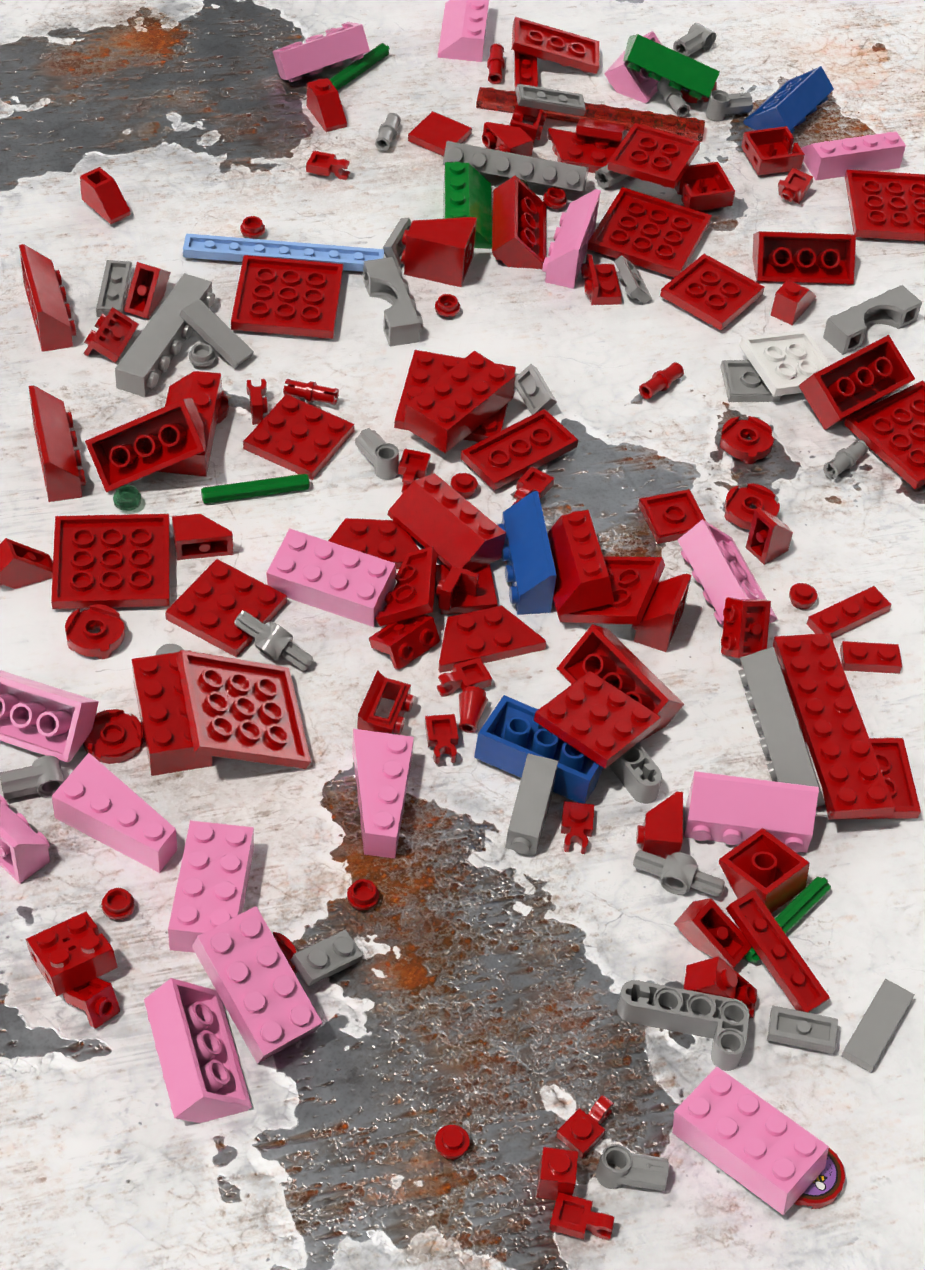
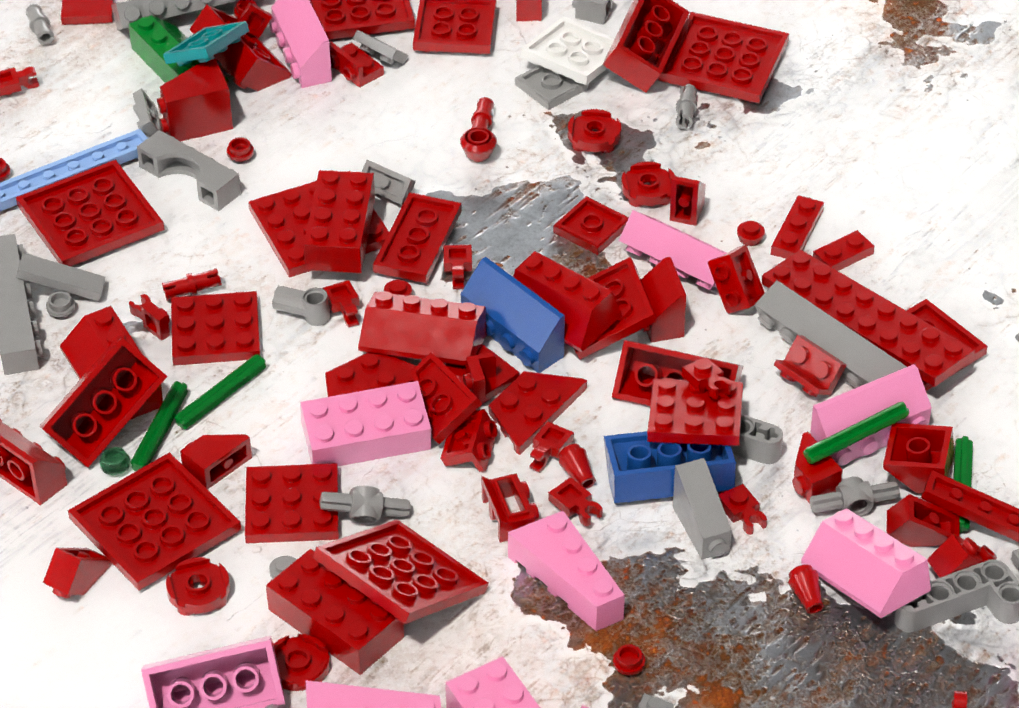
camera: 30 degrees left, 5 degrees down
none -> green axle [131,381,188,471]
none -> teal plate [163,21,249,66]
none -> red plate [236,2,272,38]
none -> red cone [460,127,497,162]
none -> red plate [682,357,731,400]
none -> red bracket [773,335,847,397]
none -> red cone [788,565,824,614]
none -> bright pink slope [801,508,931,618]
none -> green axle [803,402,909,464]

